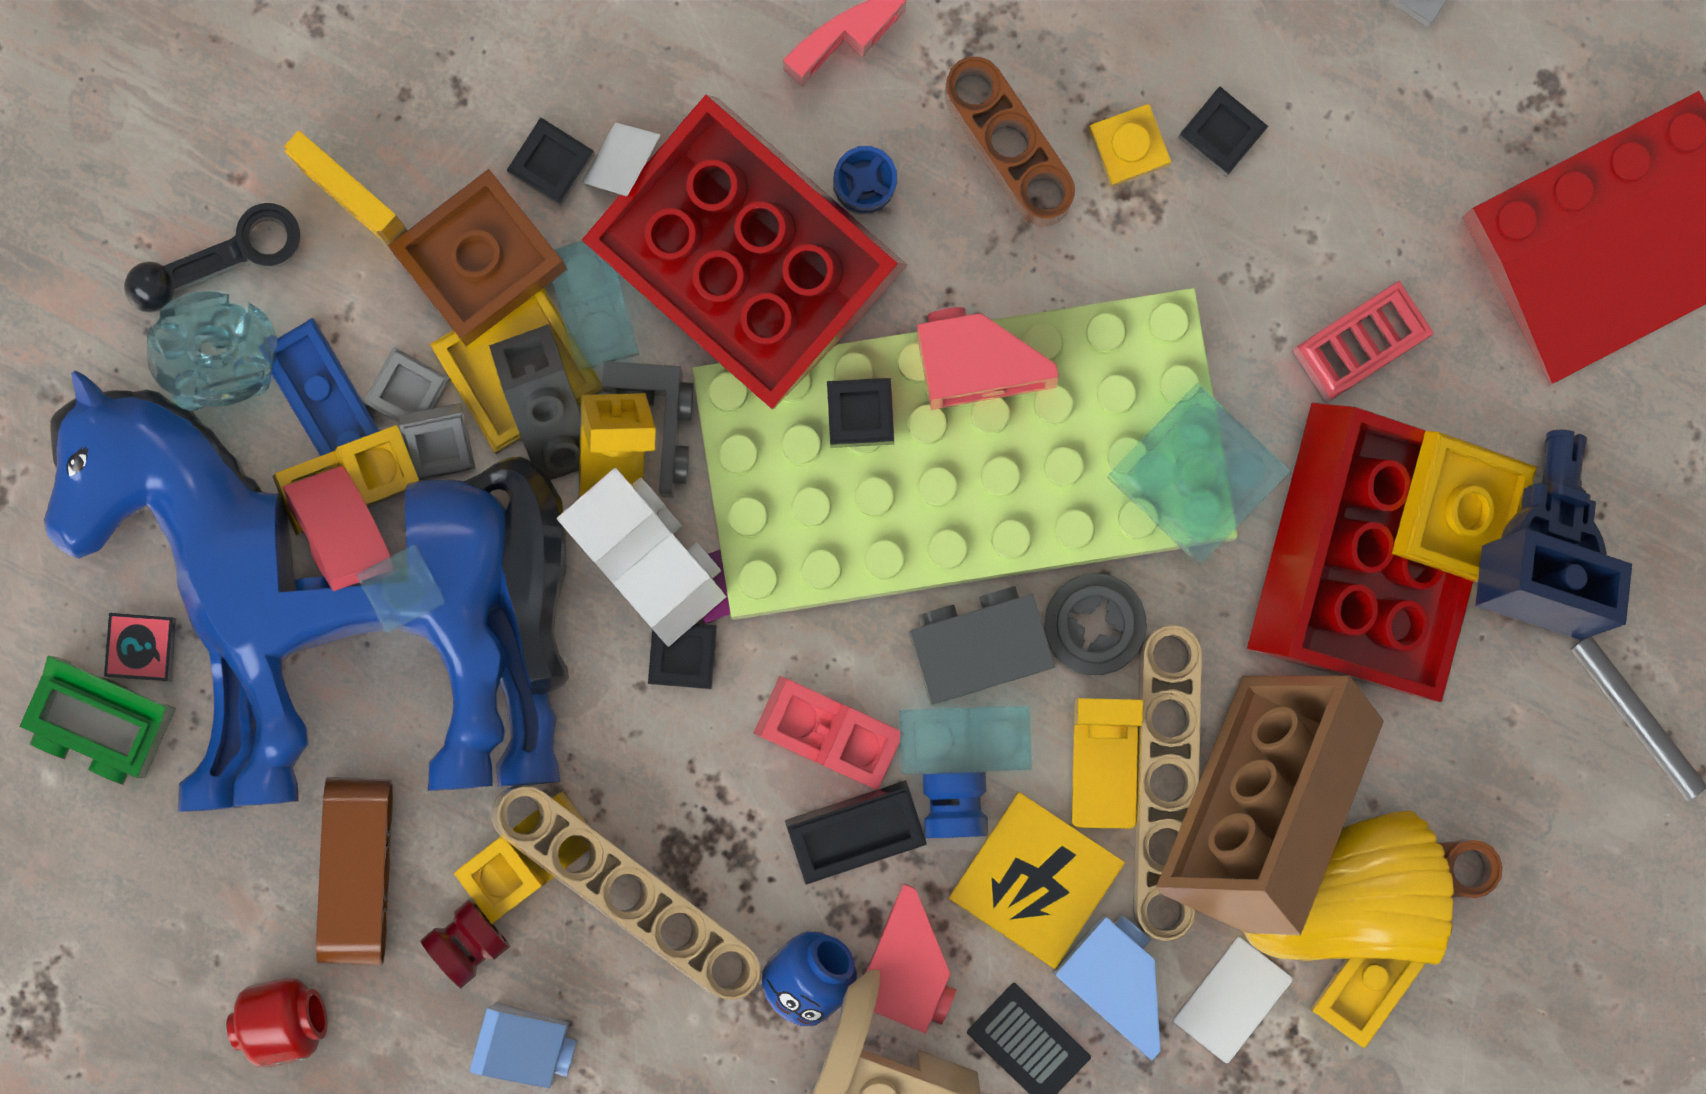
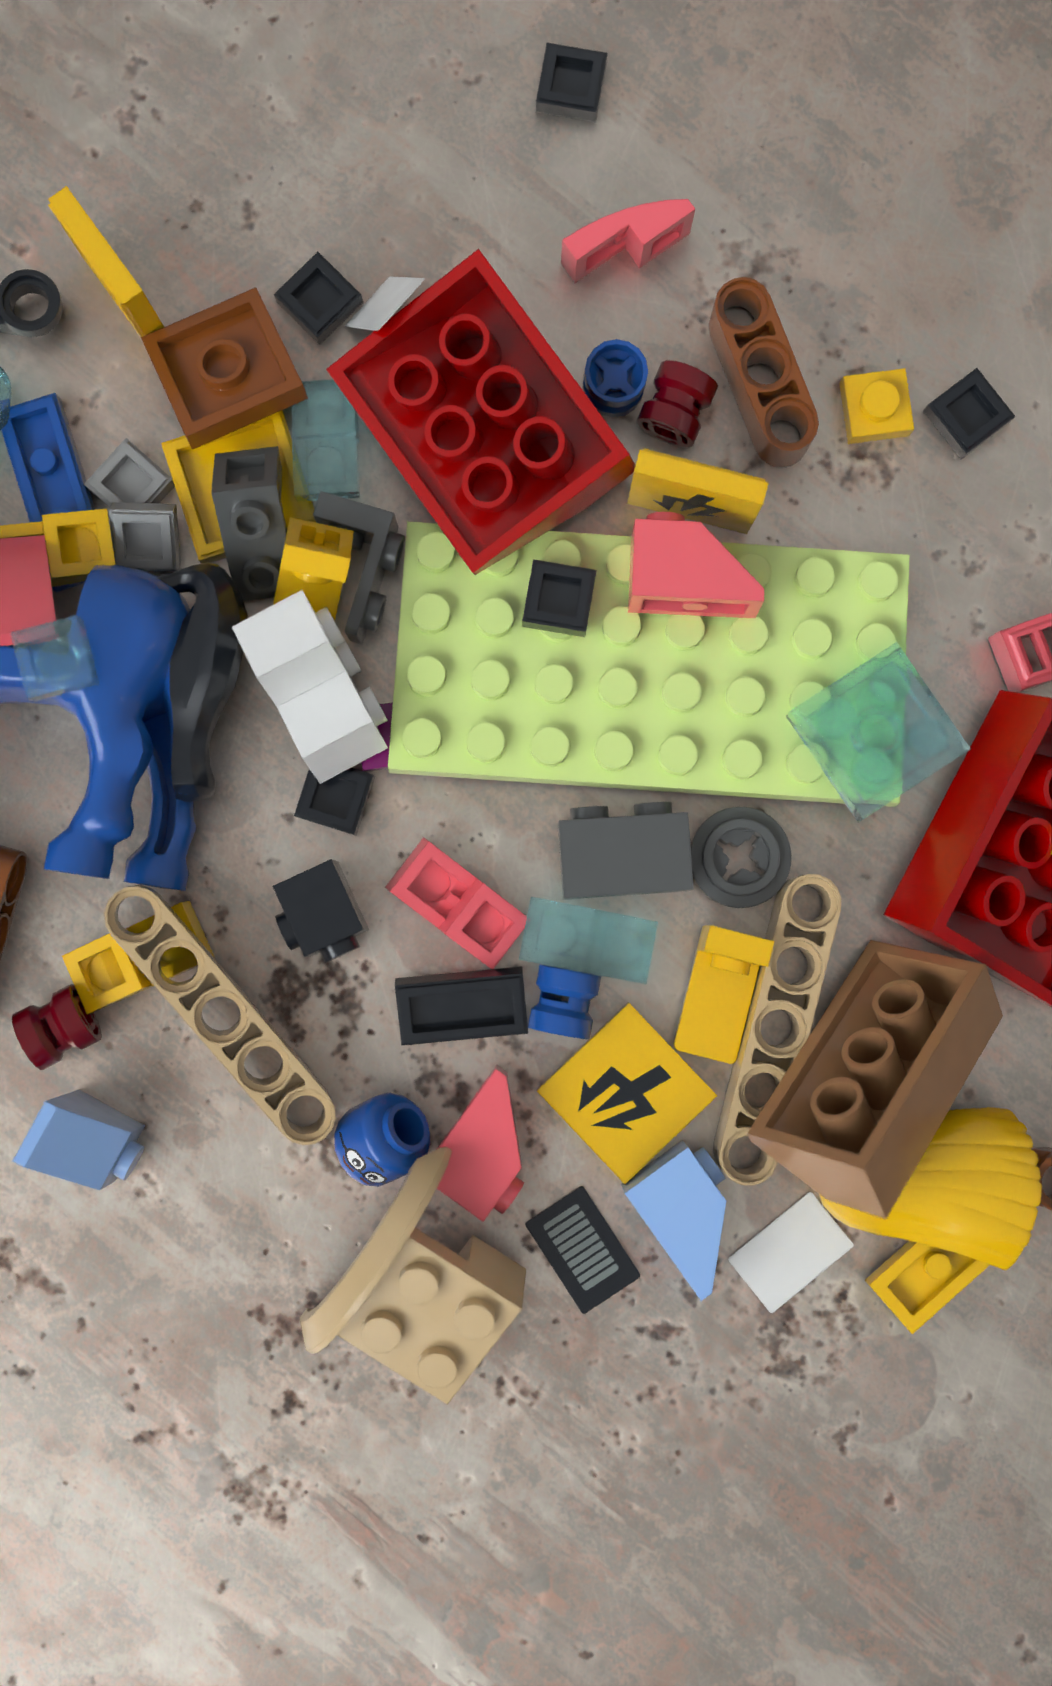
camera: 20 degrees right, 0 degrees up
none -> black brick [272,859,369,963]
none -> yellow tile [627,448,769,534]
none -> dark red wheel [636,360,718,448]

